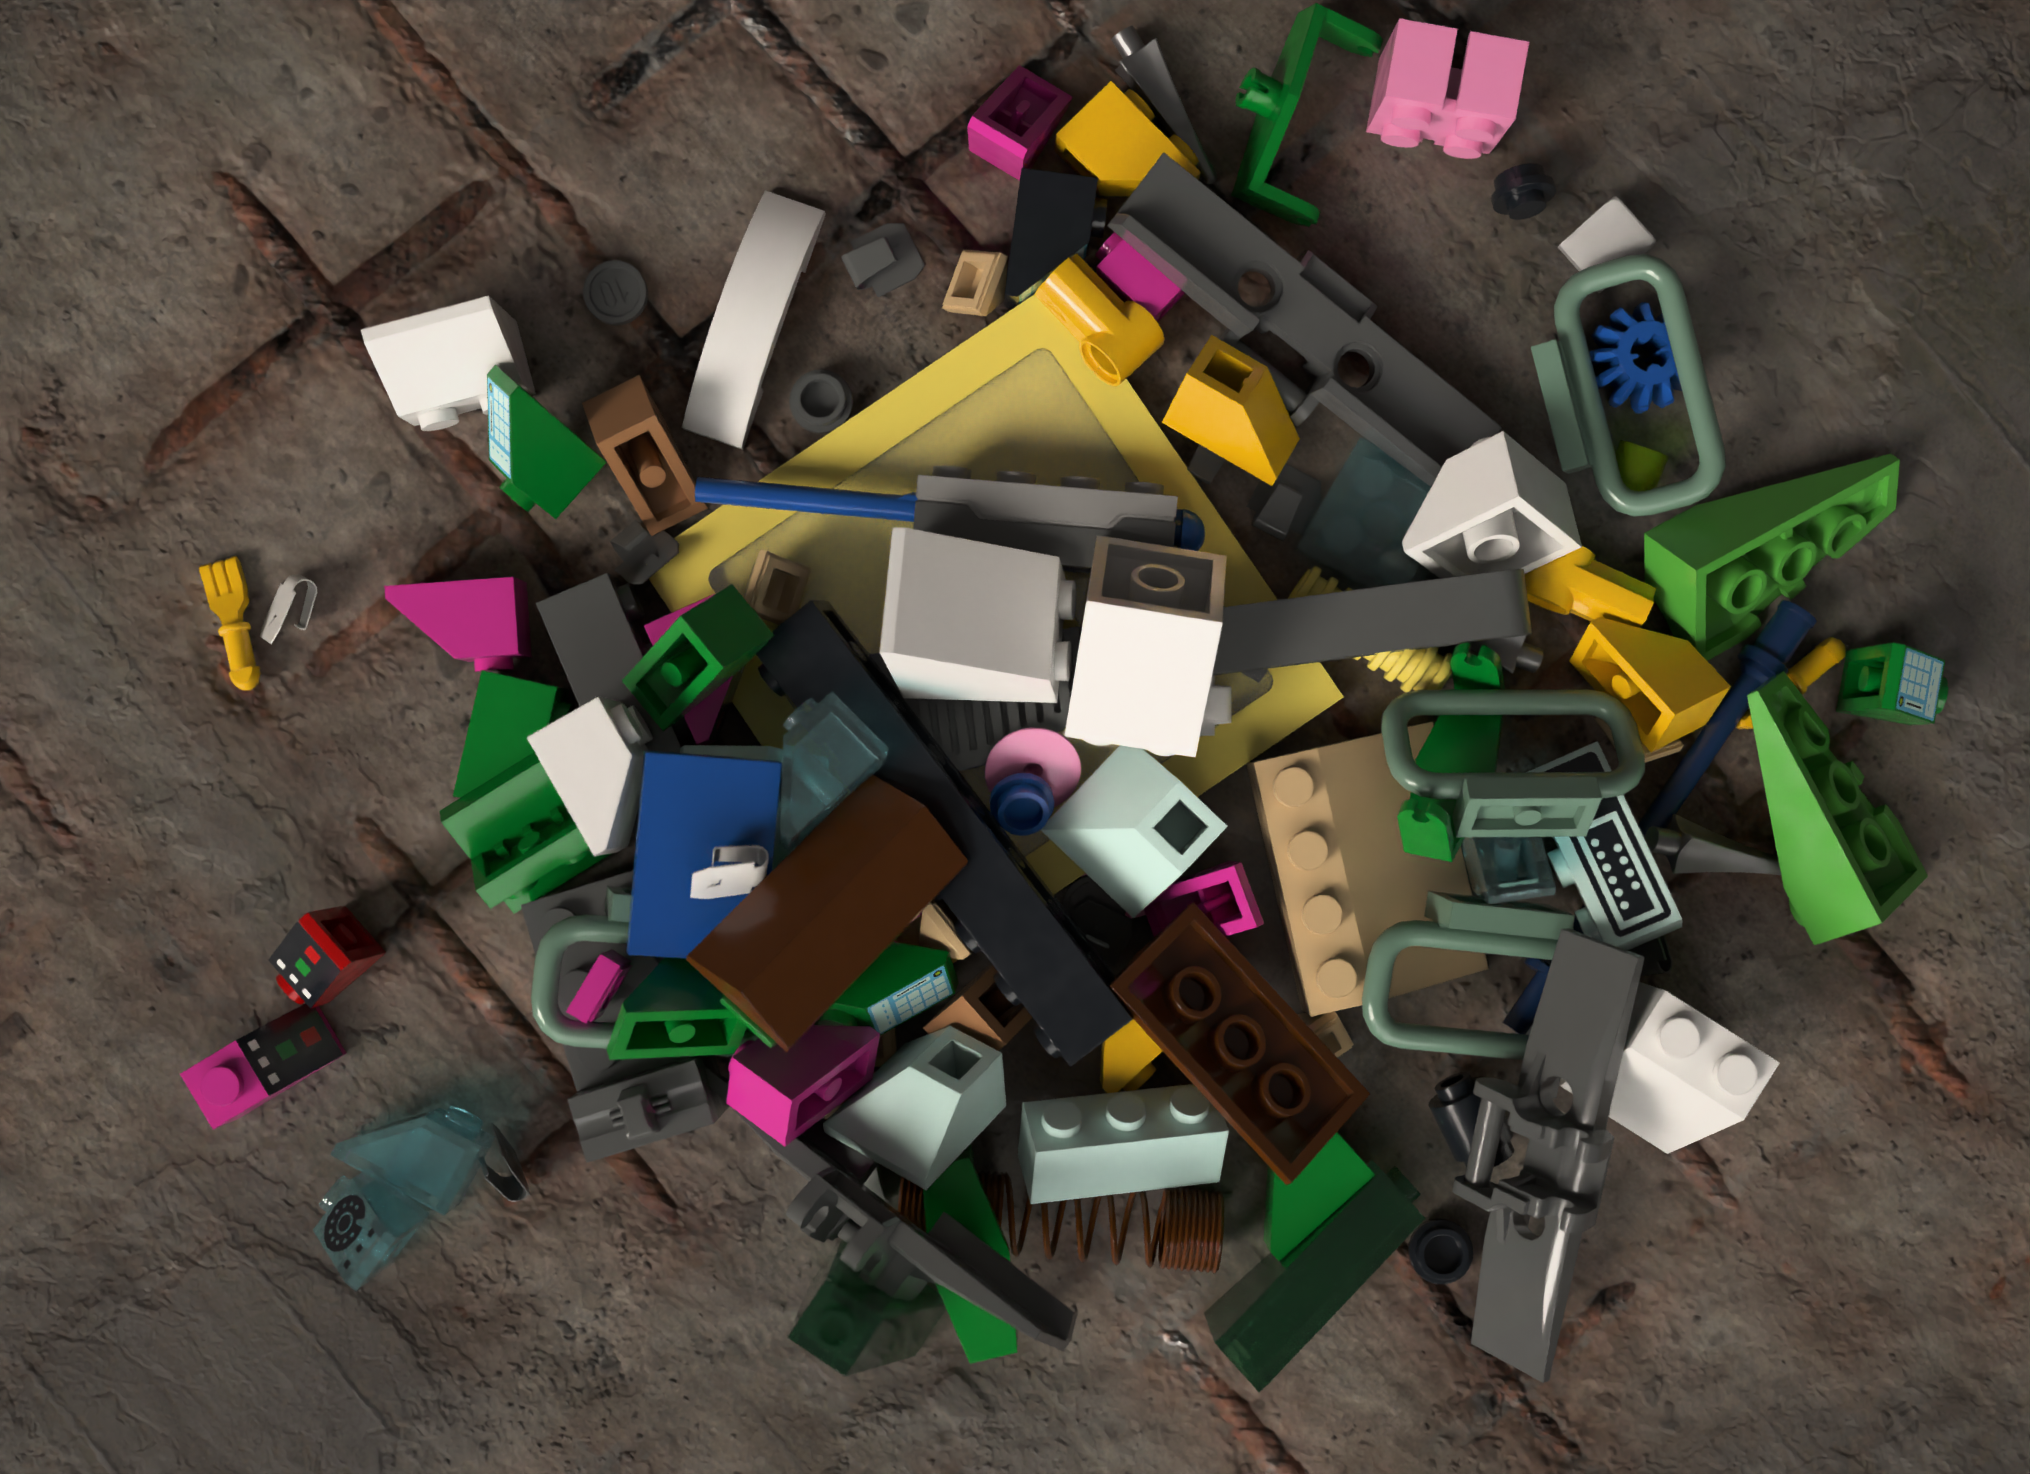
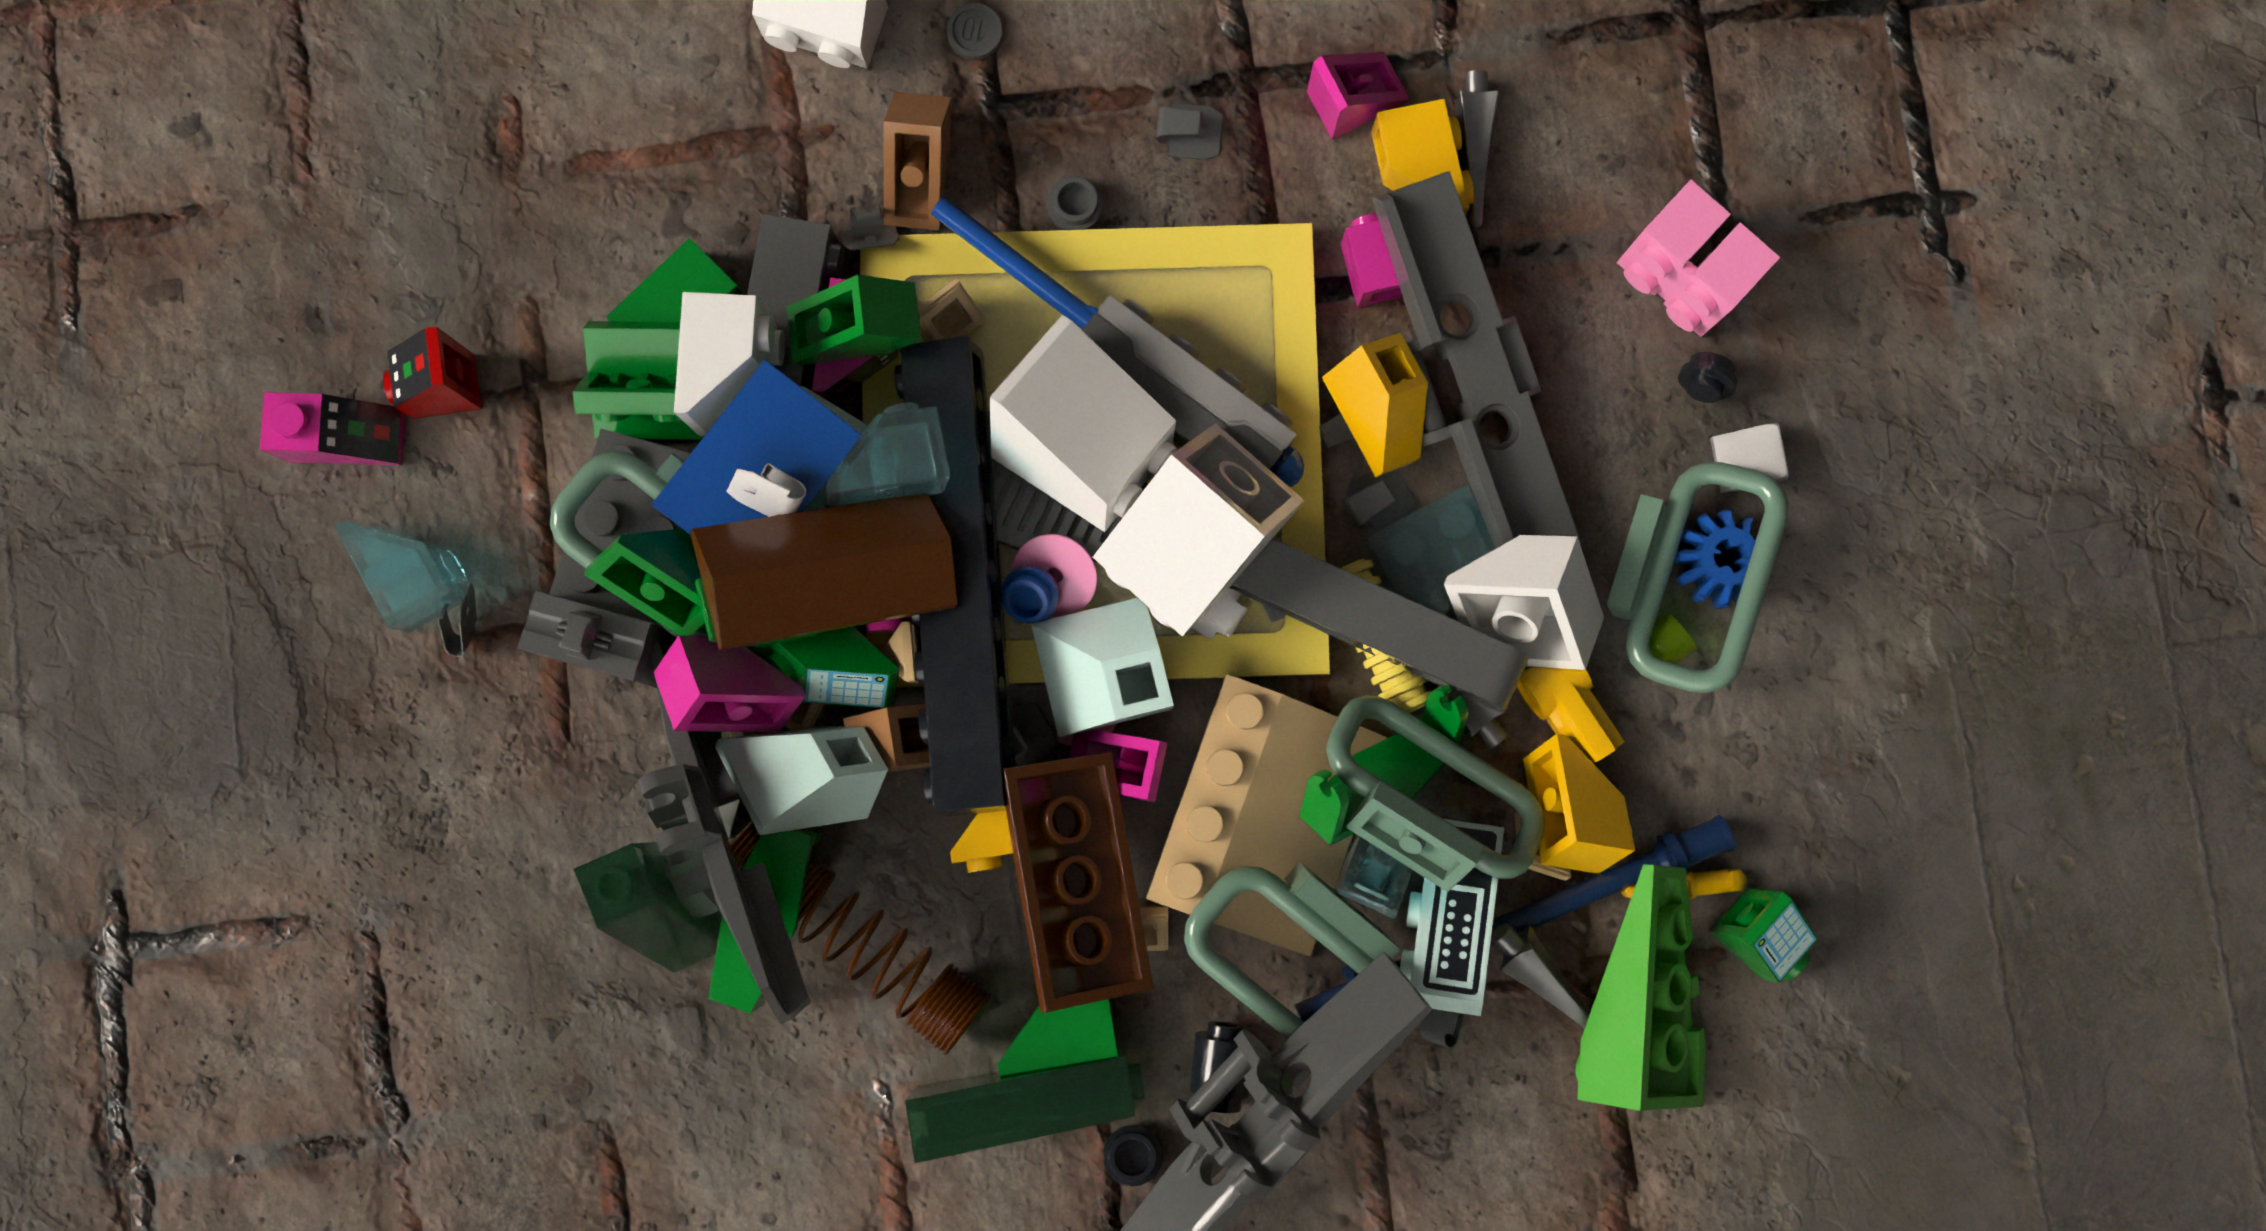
camera: 30 degrees right, 5 degrees down
yellow piece [199,556,261,691] -> none
white piece [260,574,317,644] -> none
clear light blue slope [313,1168,430,1291] -> none
dark pink slope [384,577,532,672] -> none
green slope [487,365,607,519] -> none
dark pink tile [566,949,632,1024] -> none
white slope [682,190,826,450] -> none
tan slope [942,250,1008,316] -> none
black slope [1005,168,1108,309] -> none
light aqua brick [1018,1084,1229,1204] -> none
yellow piece [1034,253,1165,386] -> none
green piece [1231,3,1383,227] -> none
white slope [1559,982,1779,1154] -> none
bright green wedge [1644,454,1900,661] -> none

